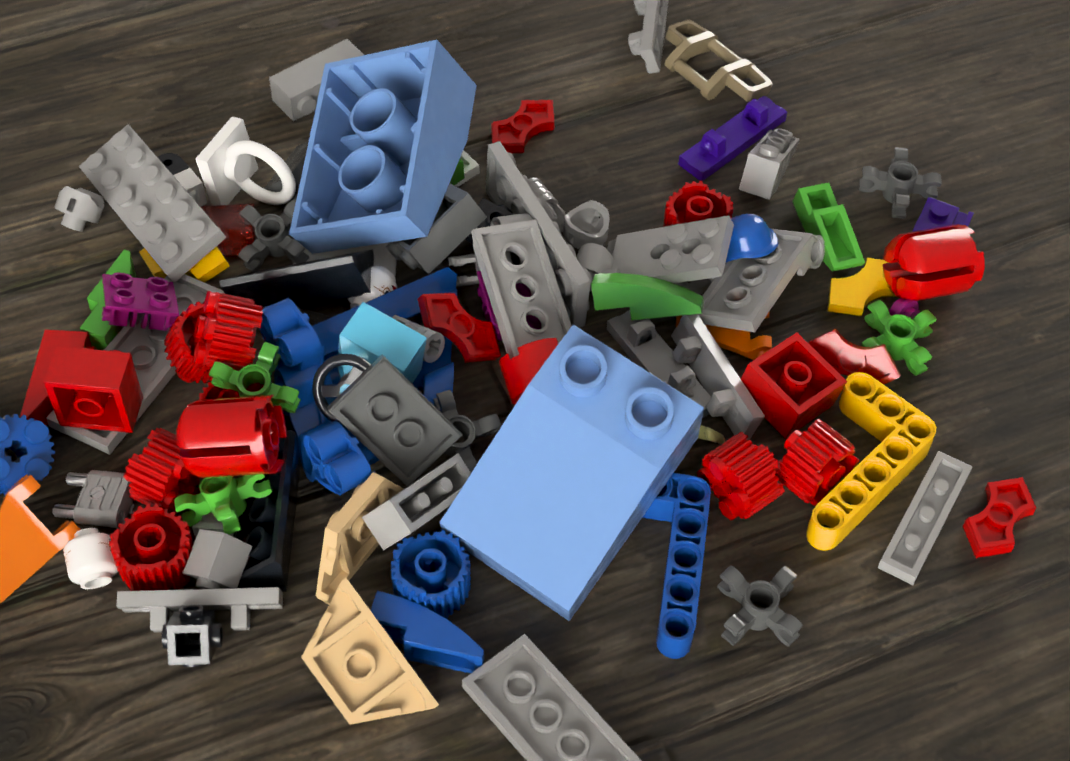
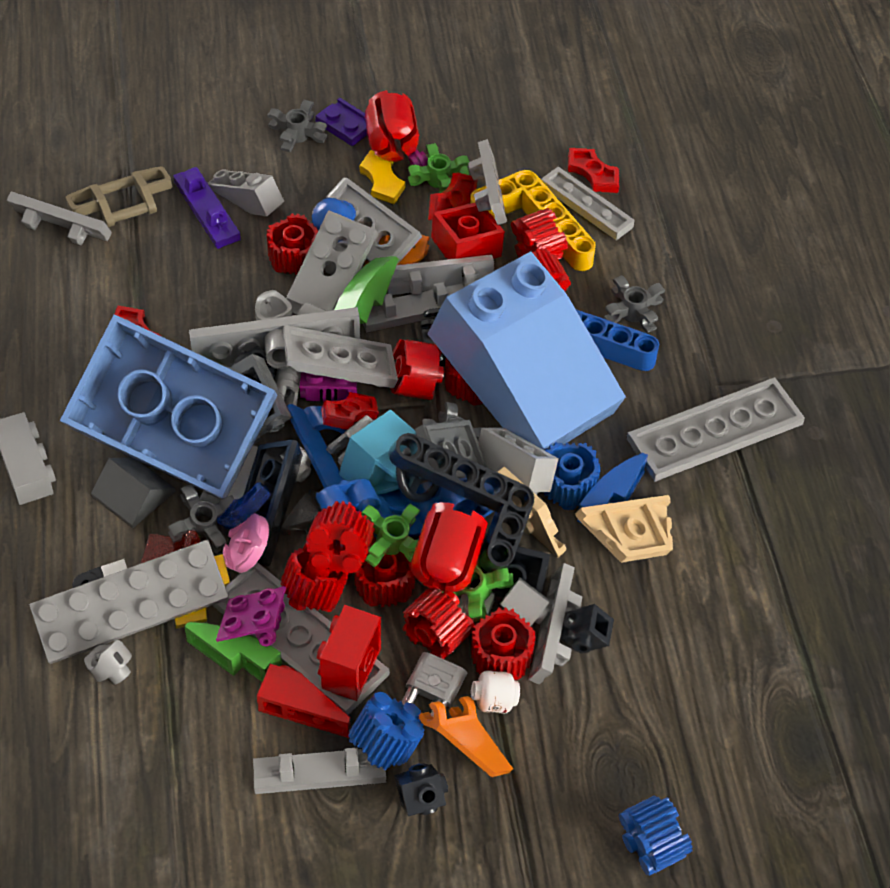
camera: 75 degrees left, 0 degrees up
white tile [196,116,296,211] -> none
bright green slope [793,183,865,272] -> none
none -> clear blue tile [217,482,272,530]
none -> bright pink tile [223,513,269,573]
none -> black beam [388,433,535,573]
none -> light grey hinge [468,139,507,225]

